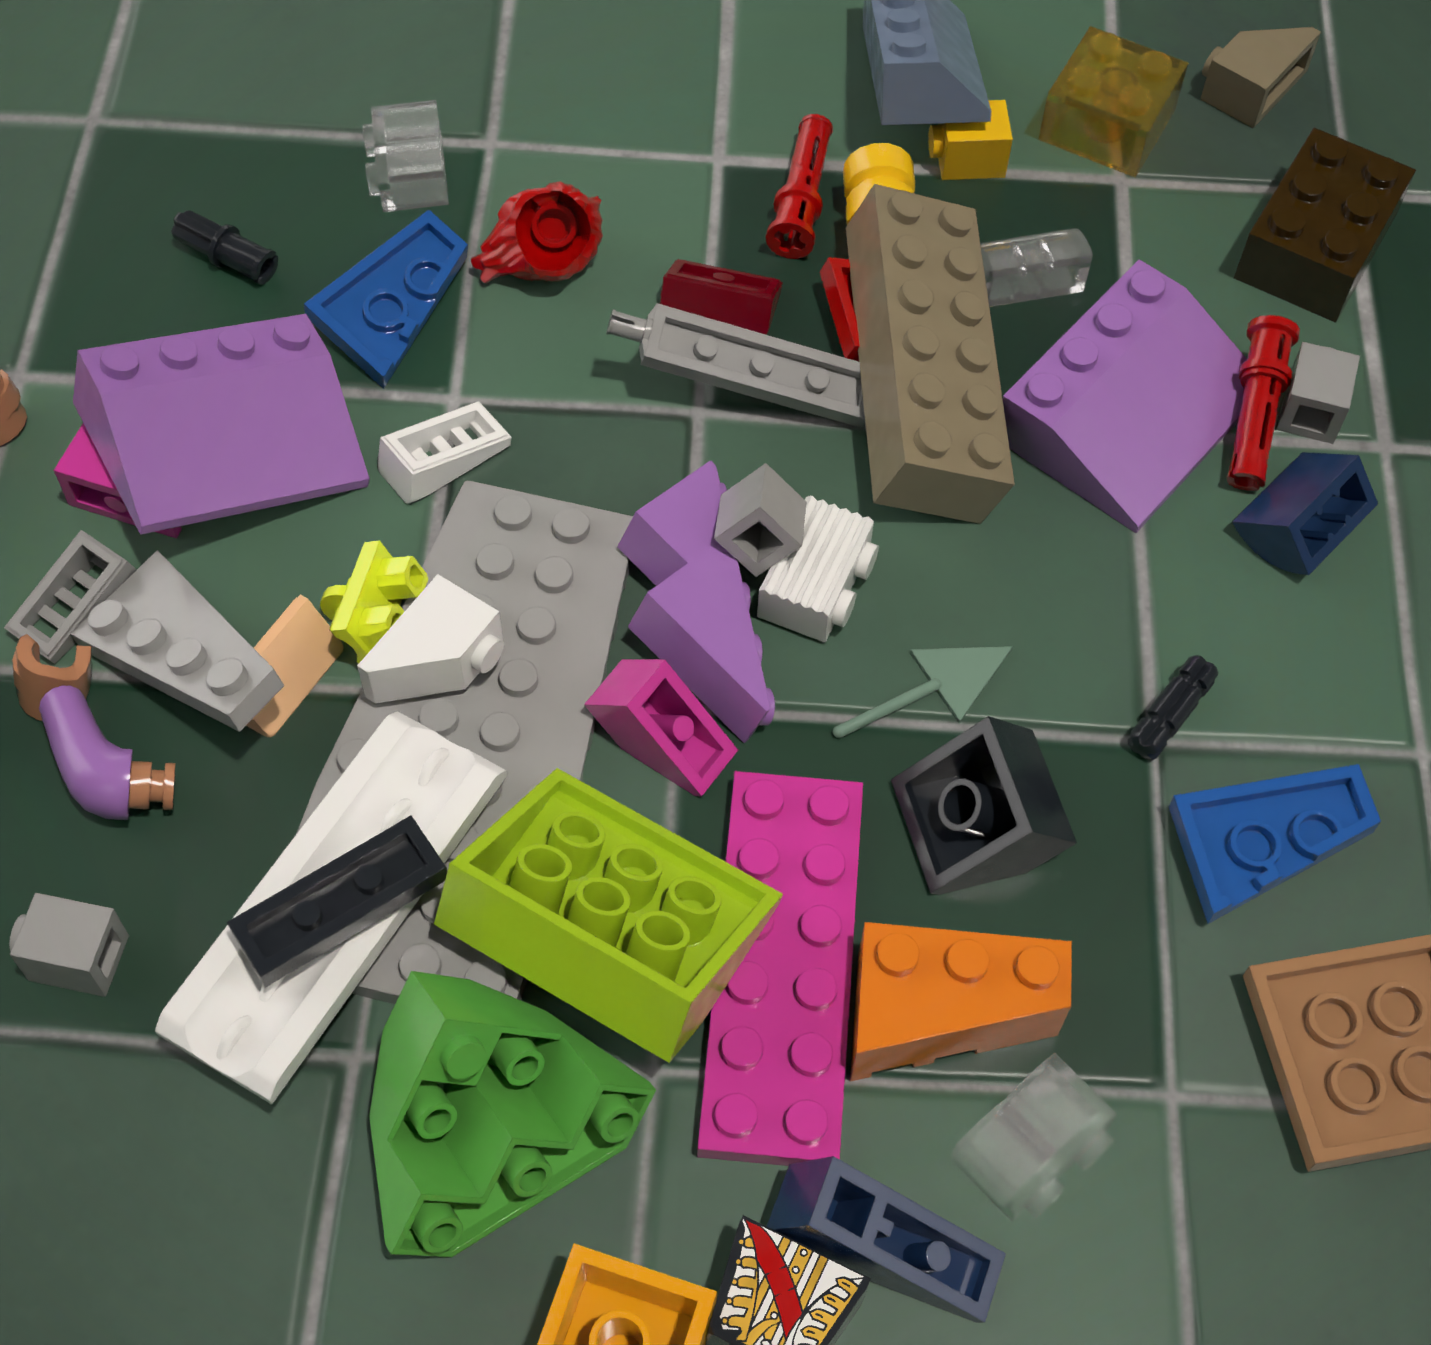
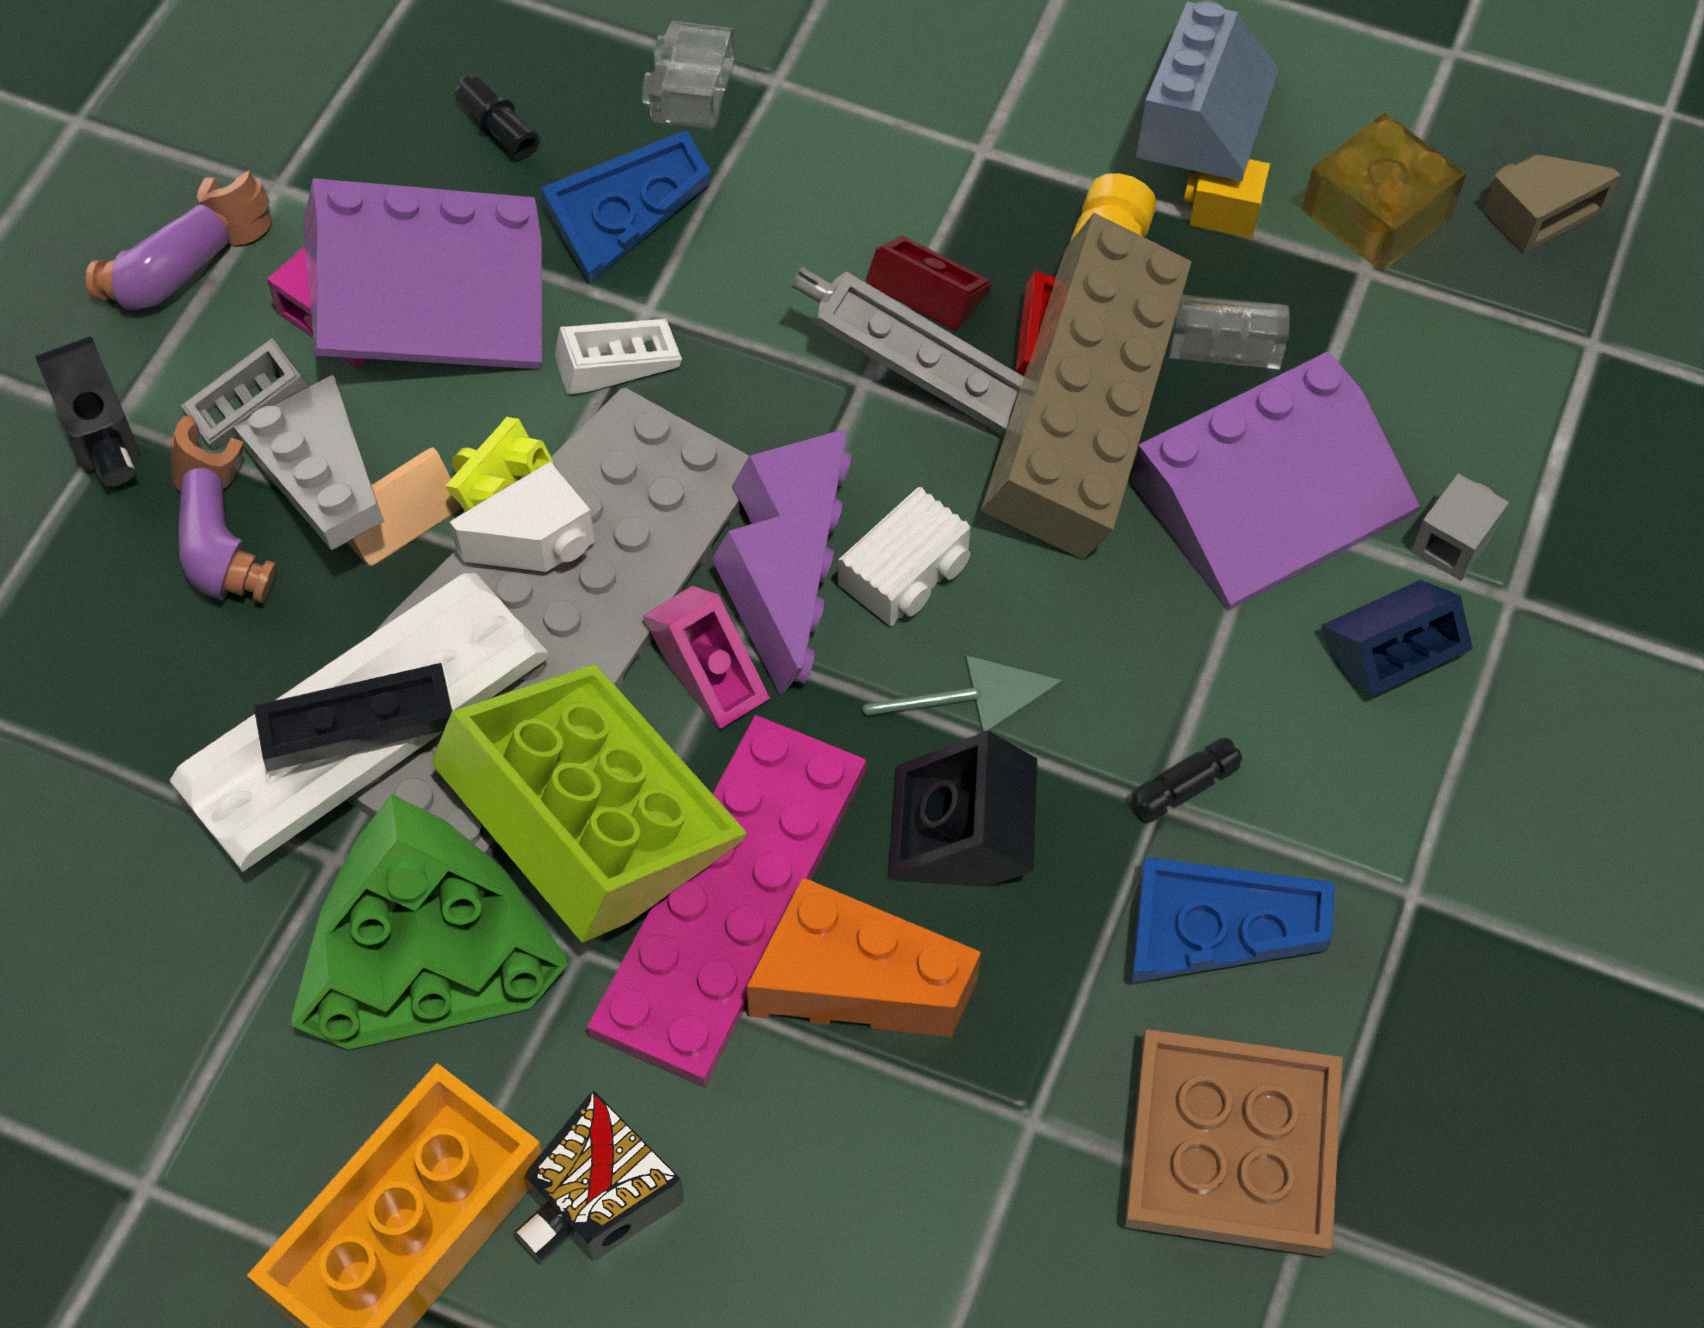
camera: 20 degrees right, 0 degrees up
light grey brick [9,893,129,997] -> none
red hair [471,181,603,284] -> none
light grey brick [714,463,807,577] -> none
red pin [765,114,833,259] -> none
dark blue slope [767,1156,1006,1323] -> none
clear brick [951,1053,1117,1222] -> none
red pin [1227,315,1300,491] -> none
dark brown brick [1234,127,1416,323] -> none

